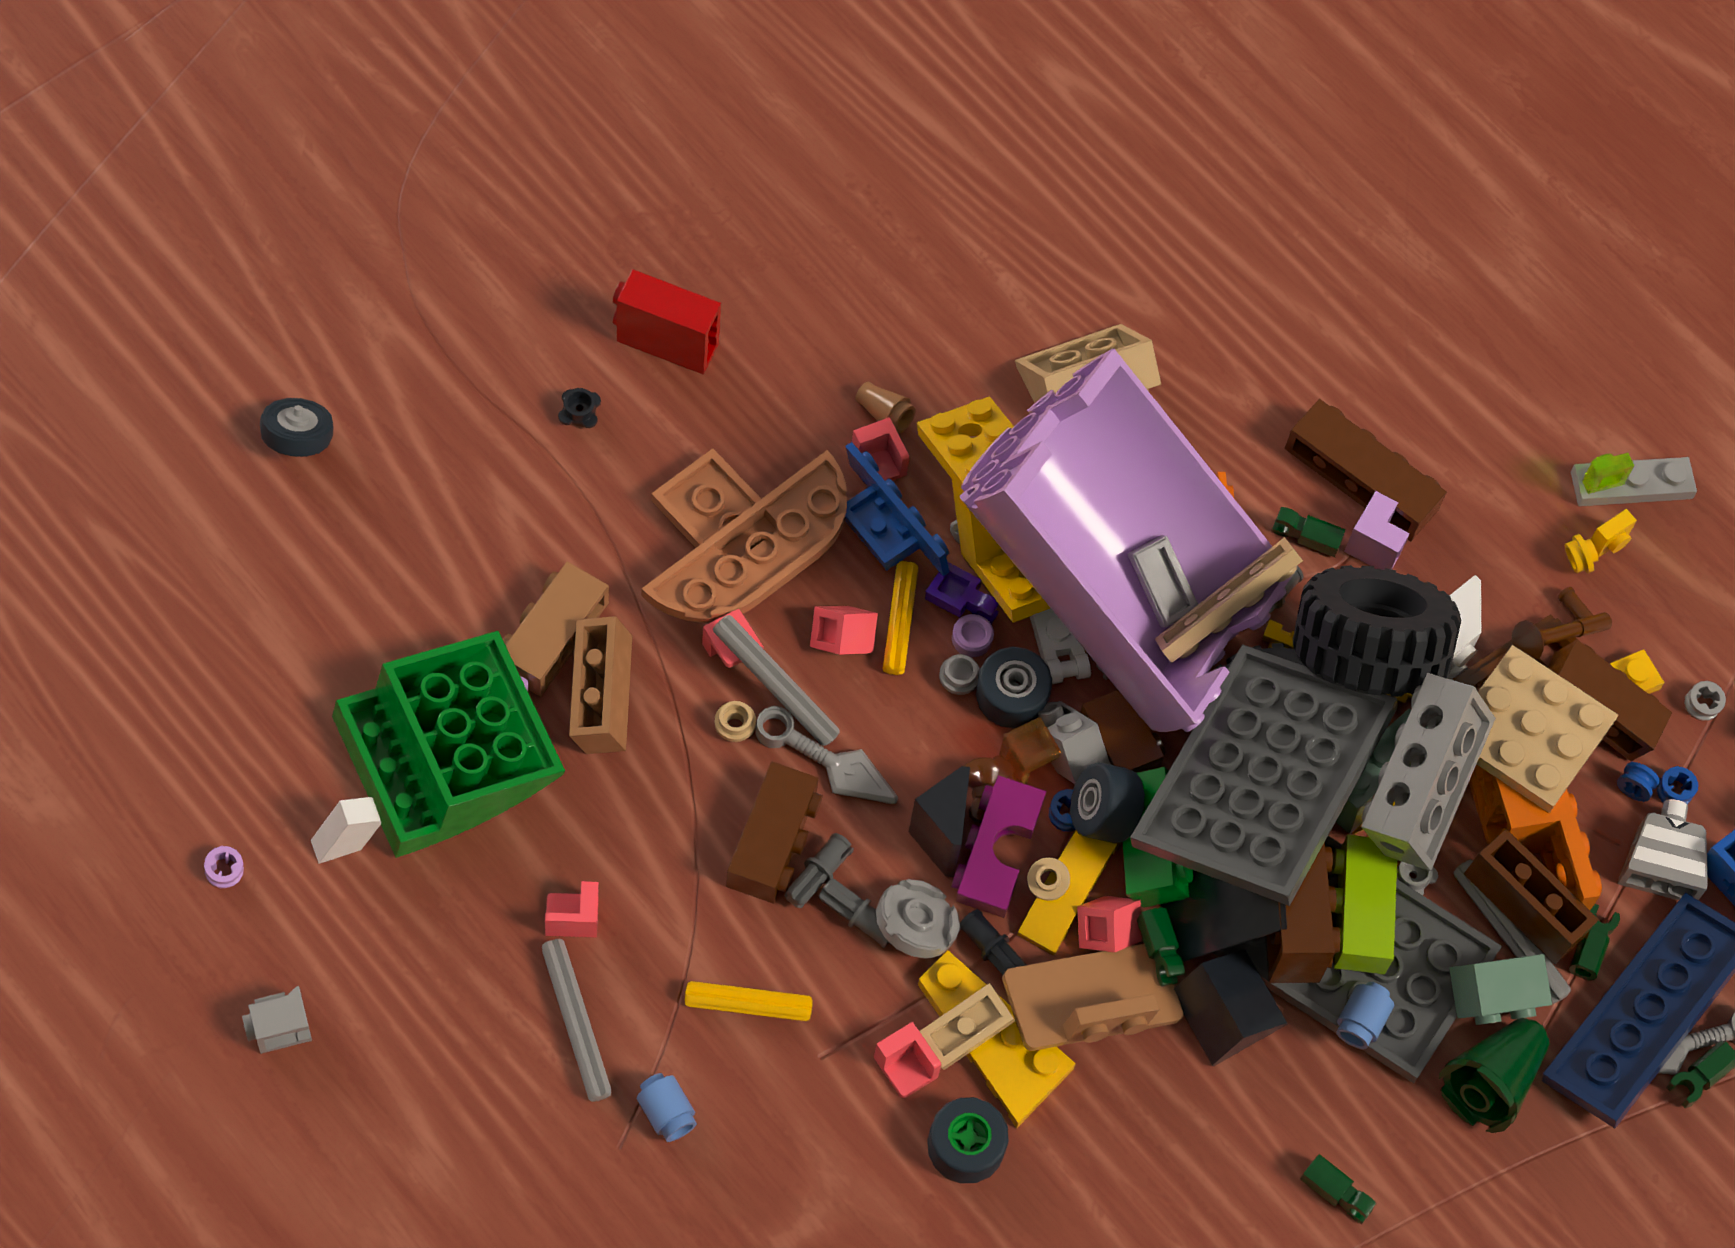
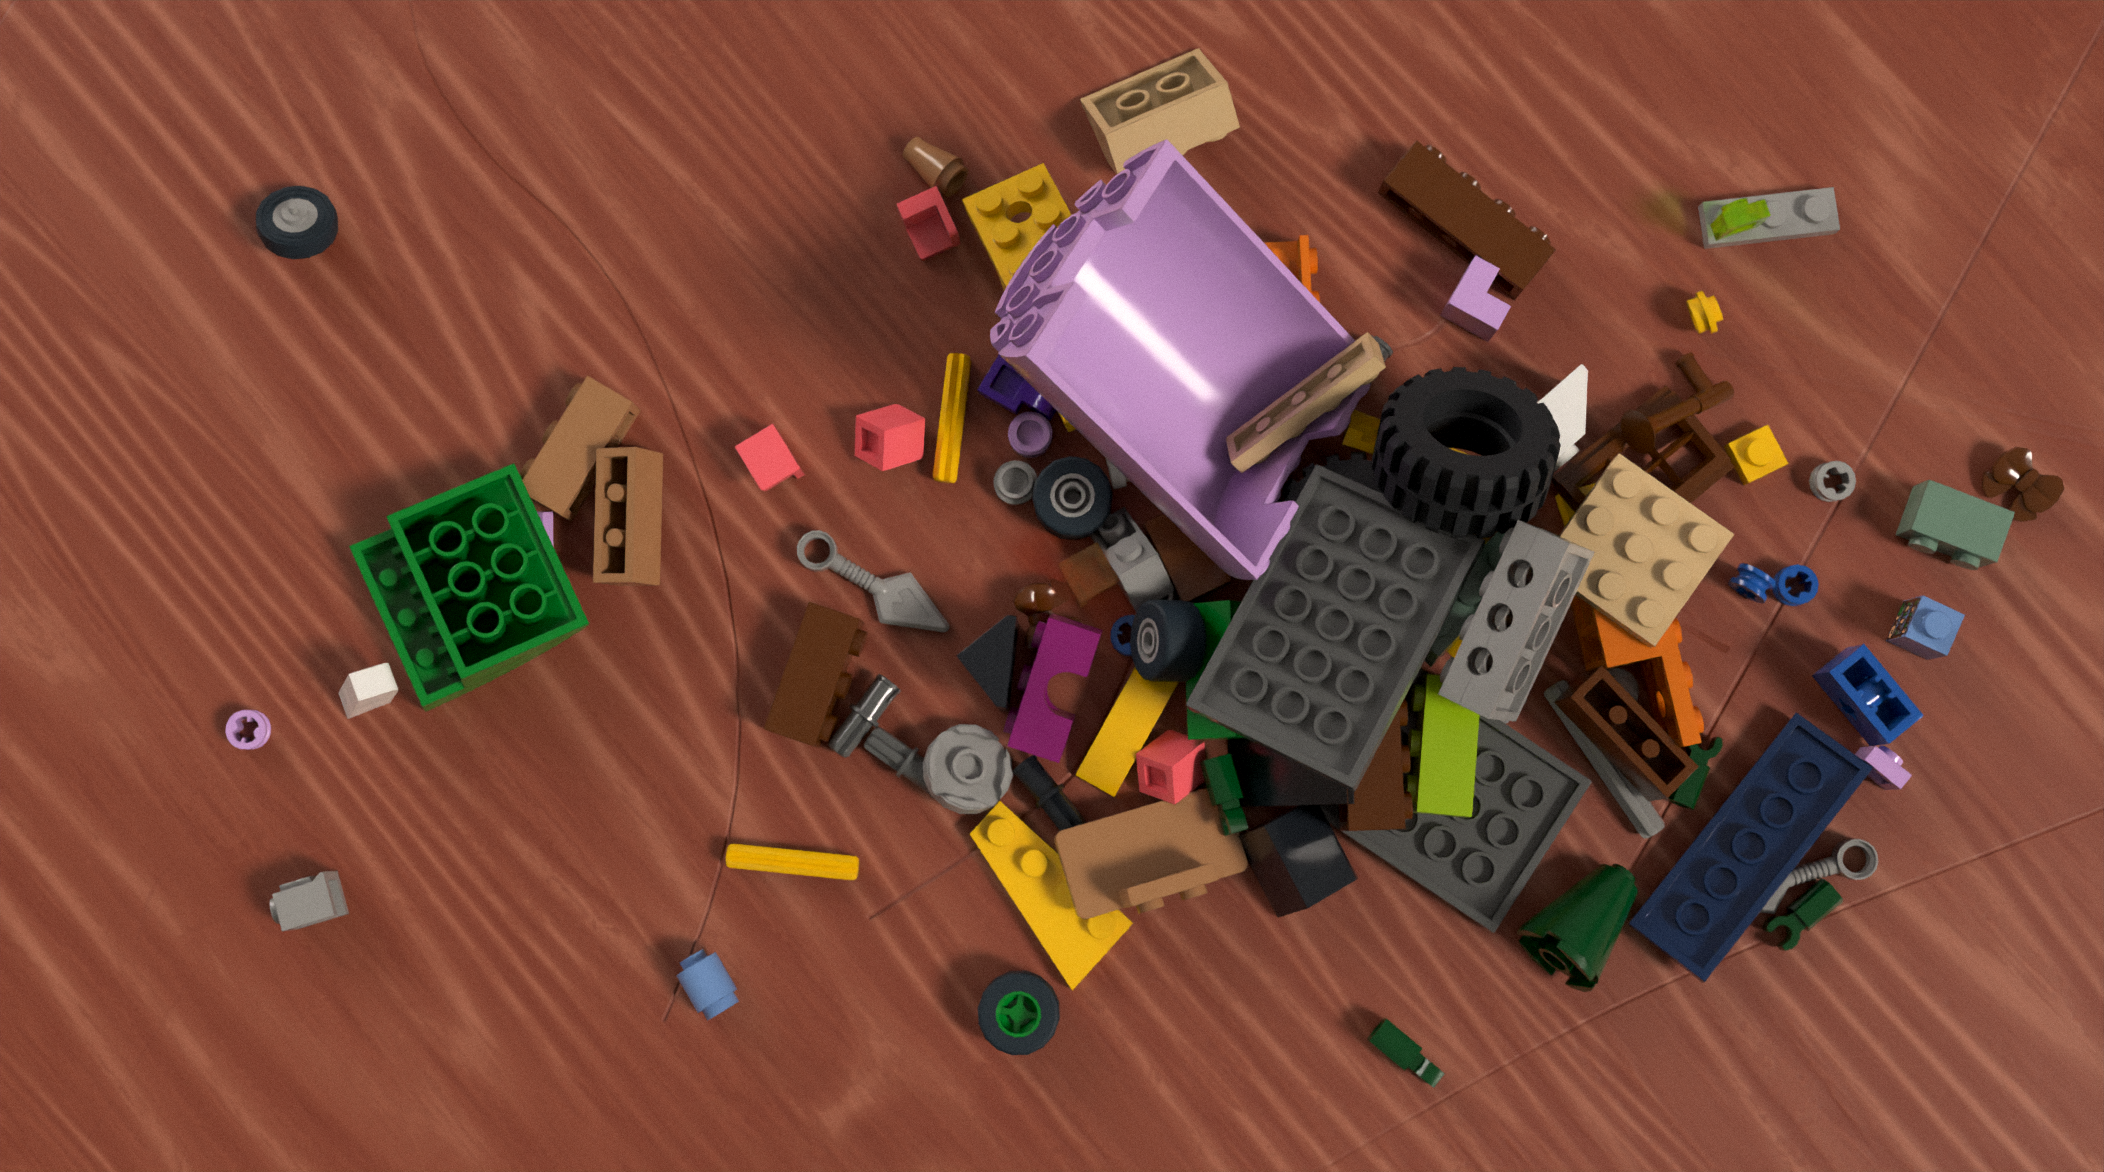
camera: 15 degrees right, 20 degrees up
light grey axle [542,939,611,1102] -> none
coral panel [545,881,599,938] -> none
black plate [558,388,601,428] -> none
red brick [612,269,721,375] -> none
nougat plate [641,448,847,622] -> none
light grey axle [713,615,840,746] -> none
tan plate [714,701,756,742] -> none
blue bracket [845,442,950,576] -> none
coral panel [874,1022,941,1098] -> none
tan plate [920,983,1015,1070] -> none
tan plate [1027,858,1070,901] -> none
light grey tile [1127,535,1198,628] -> none
dark green bar [1271,506,1346,557] -> none
medium blue brick [1336,982,1394,1049] -> none
sand green brick [1449,954,1552,1025] -> none
reddish brown brick [1547,639,1672,761] -> none
yellow plate [1591,509,1637,558] -> none
light grey torso [1618,799,1708,900] -> none

